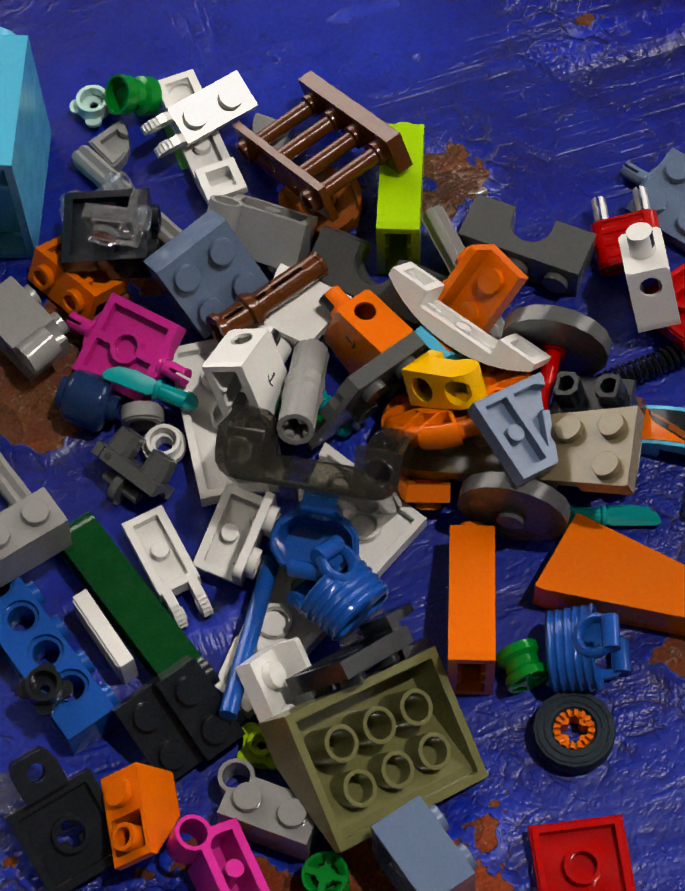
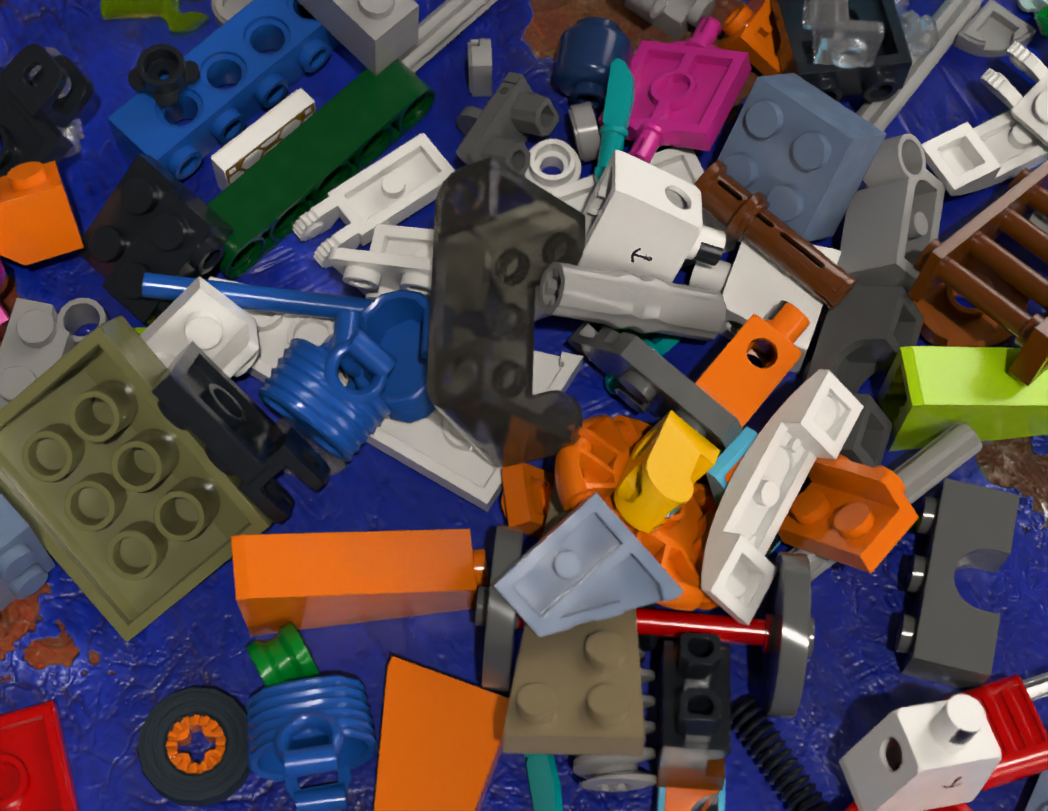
camera: 75 degrees right, 5 degrees up
none -> light grey tile [468,38,492,96]

